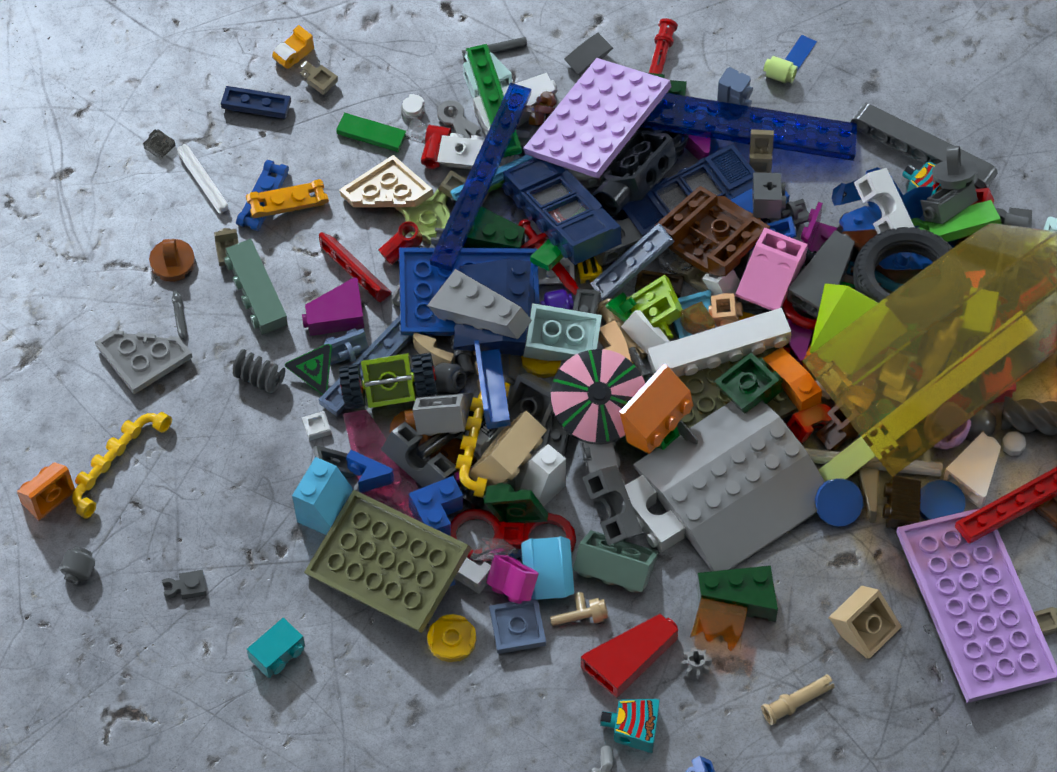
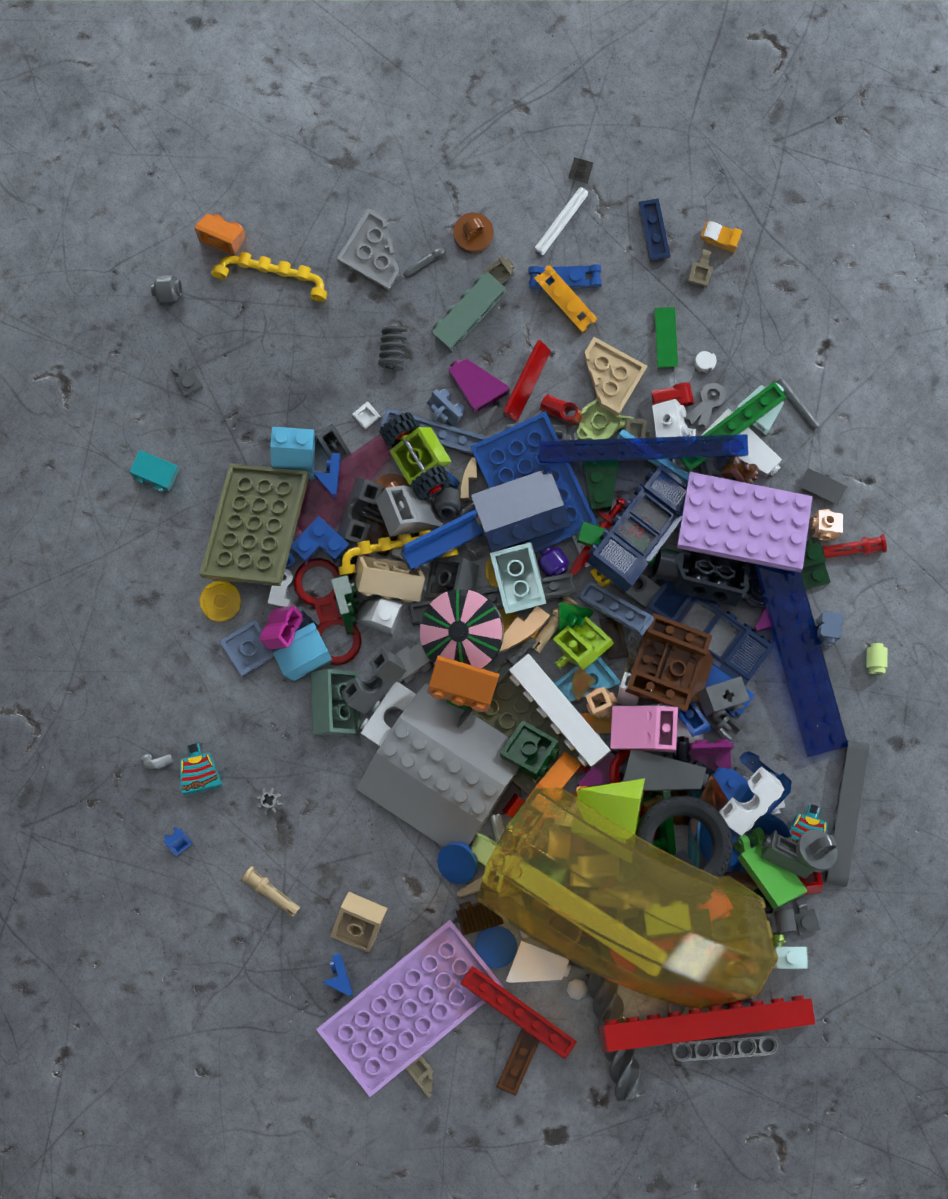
camera: 65 degrees right, 20 degrees up
black piece [285,344,332,395] -> none
light grey wedge [427,269,532,339] -> none
clear slope [470,537,516,561] -> none
tan piece [550,592,609,626] -> none
red slope [581,614,678,698] -> none
white slope [621,310,670,354] -> none
clear orange piece [690,598,747,651] -> none
dark green wedge [696,565,778,622] -> none
dark tan slope [749,129,774,173] -> none
blue sticker [785,35,817,71] -> none
none -> blue slope [322,953,354,996]
none -> light nougat brick [809,509,843,541]

